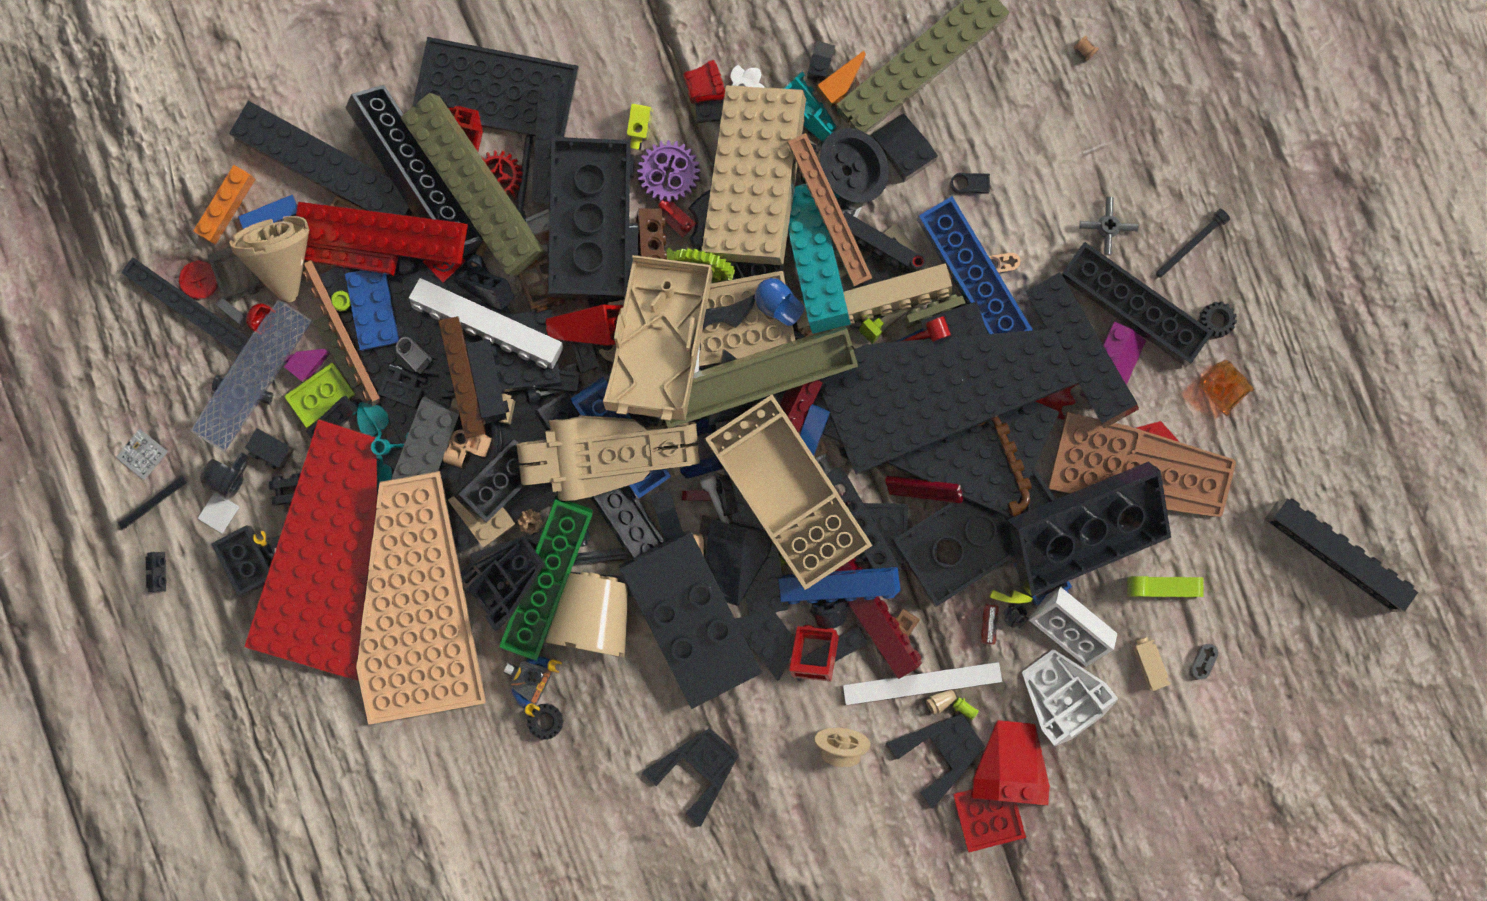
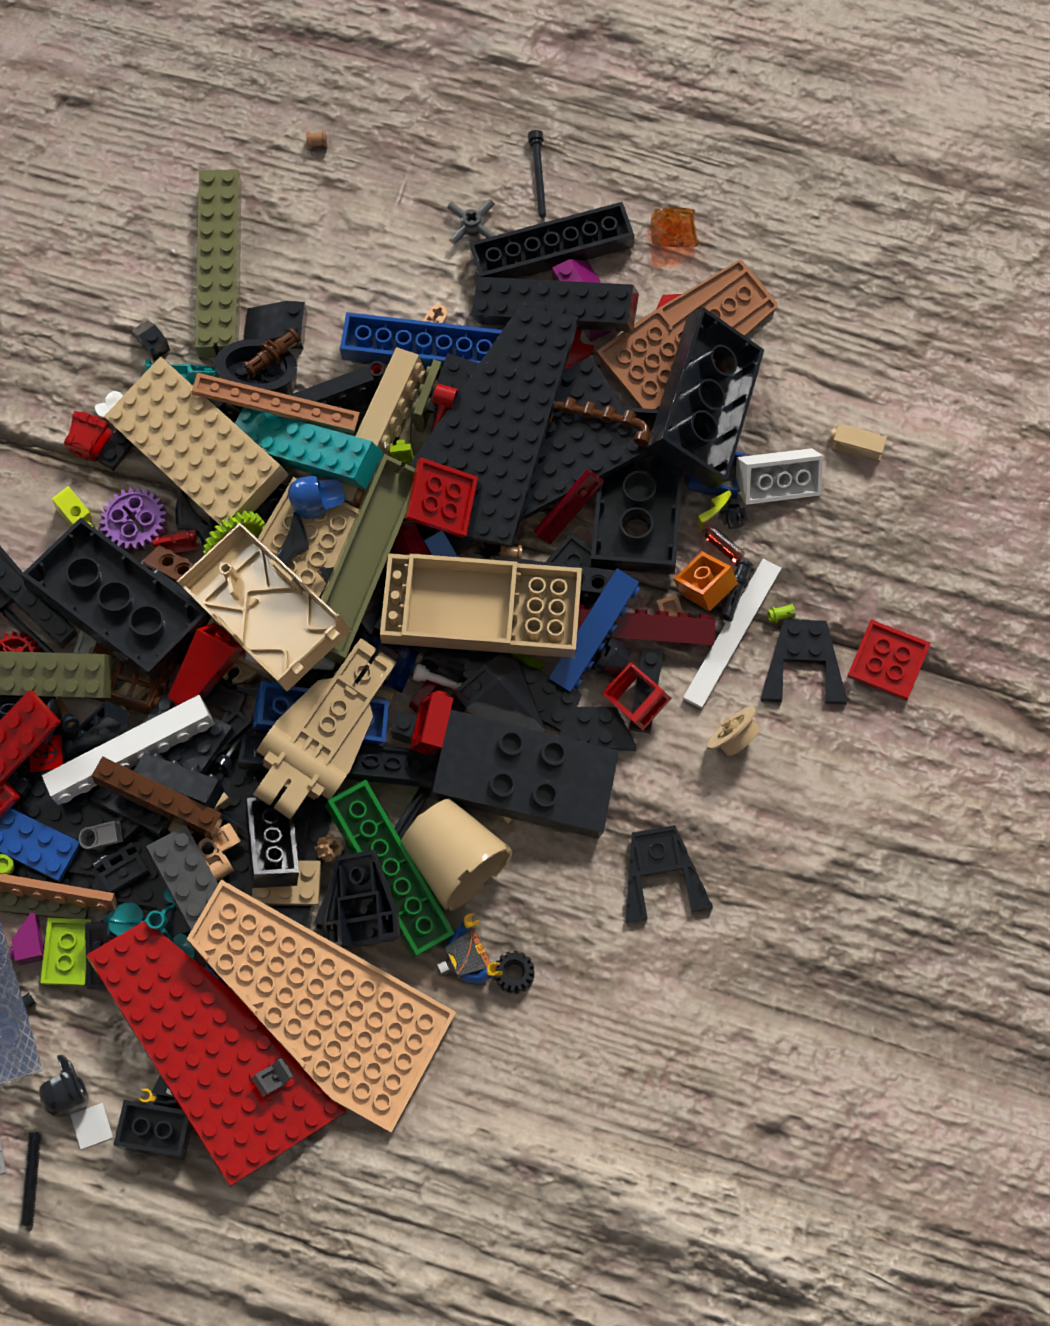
camera: 45 degrees left, 15 degrees down
black hinge [145,552,167,592] -> none
black brick [245,428,294,470] -> none
black brick [268,473,301,506] -> none
black bush [524,667,543,686] -> none
orange slope [817,51,866,108] -> none
tan cone [926,690,957,715] -> none
black piece [950,173,990,194] -> none
red wedge [972,720,1050,805] -> none
white wedge [1022,649,1118,746] -> none
lime beam [1127,576,1204,597] -> none
dark grey beam [1191,644,1218,679] -> none
black tyre [1199,301,1237,338] -> none
black brick [1264,498,1418,612] -> none
none -> reddish brown piece [242,328,301,378]
none -> dark grey bracket [251,1058,293,1097]
none -> red plate [405,457,478,538]
none -> red window [409,691,454,755]
none -> medium nougat bush [499,545,522,559]
none -> orange brick [673,551,738,611]
none -> black pin [720,560,754,622]

